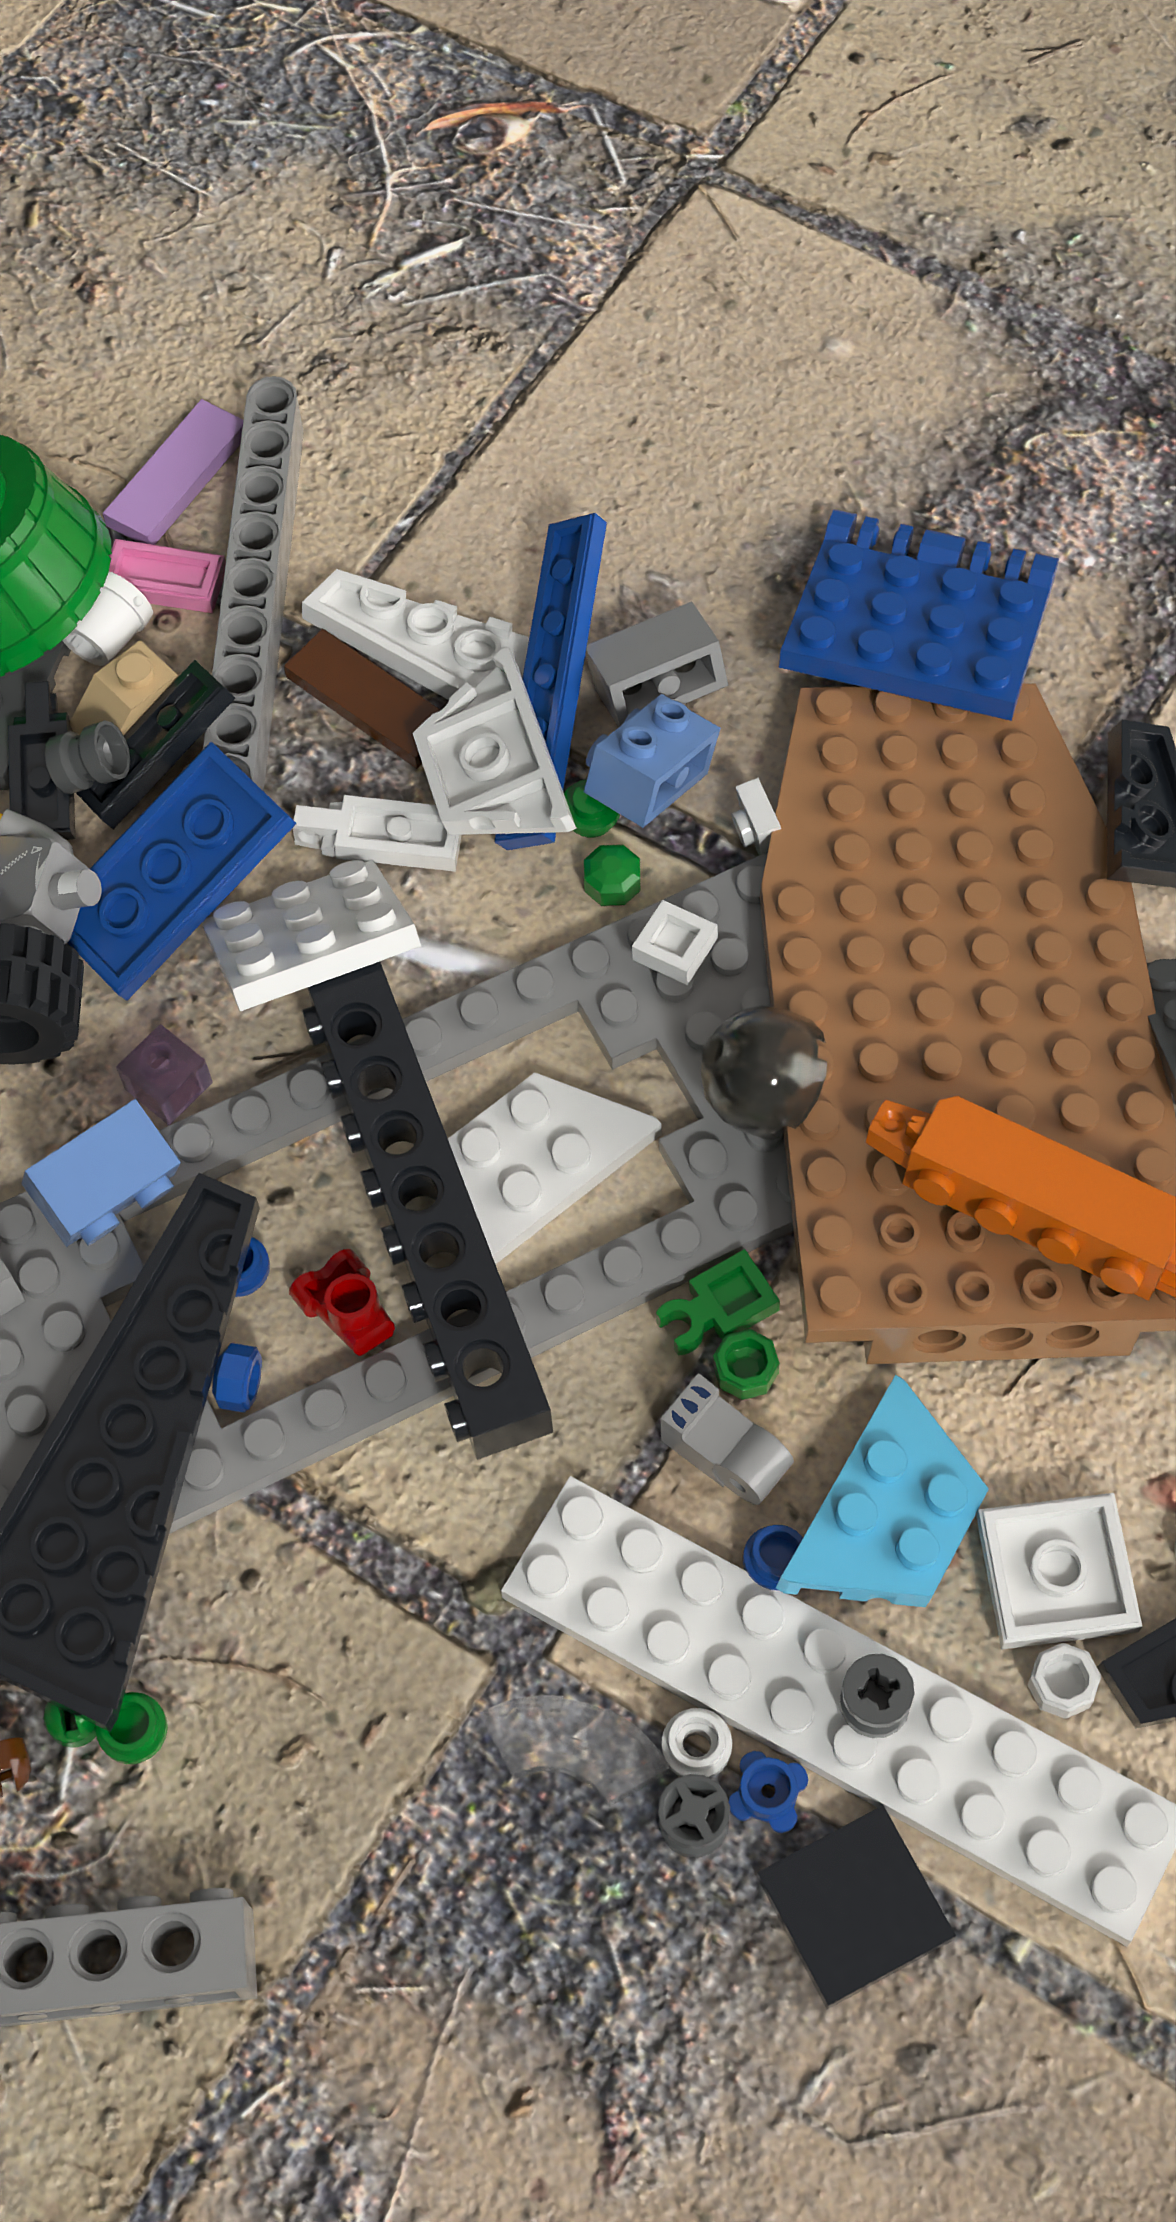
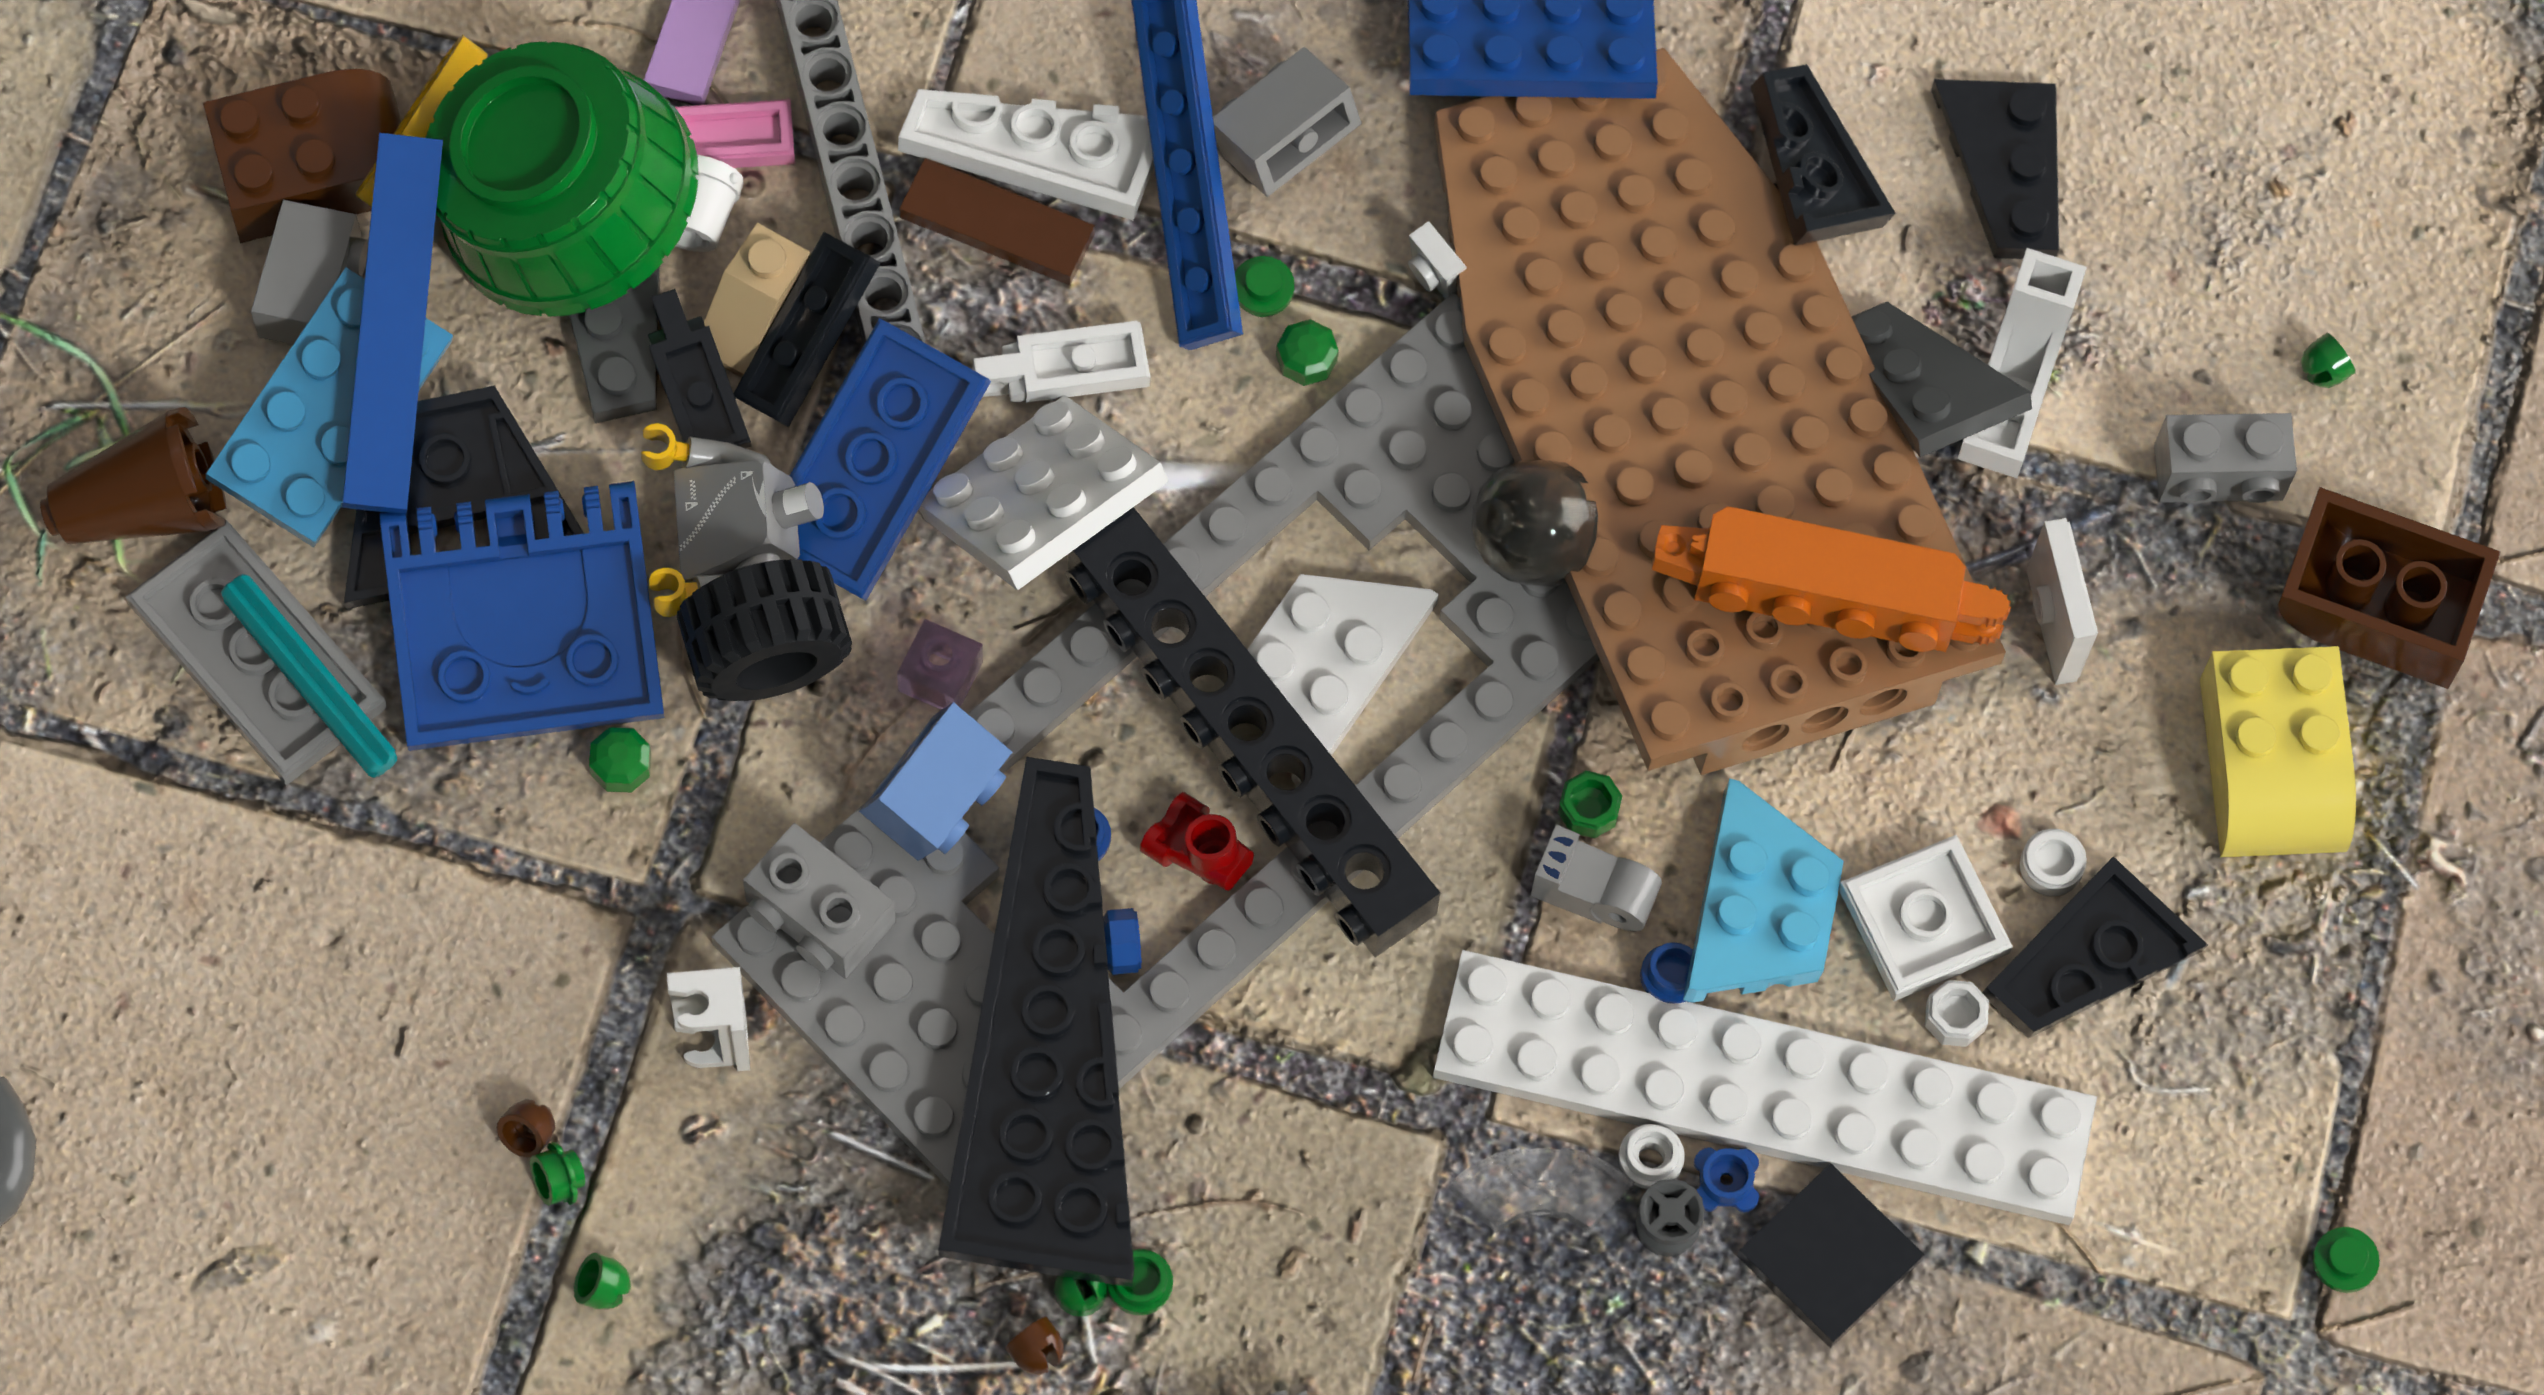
camera: 25 degrees left, 5 degrees up
dark grey wheel [45,720,130,794] -> none
white wing [413,646,576,835] -> none
medium blue brick [584,694,721,828] -> none
white plate [632,900,718,985] -> none
green plate [656,1249,780,1356] -> none
dark grey wheel [840,1654,915,1738] -> none

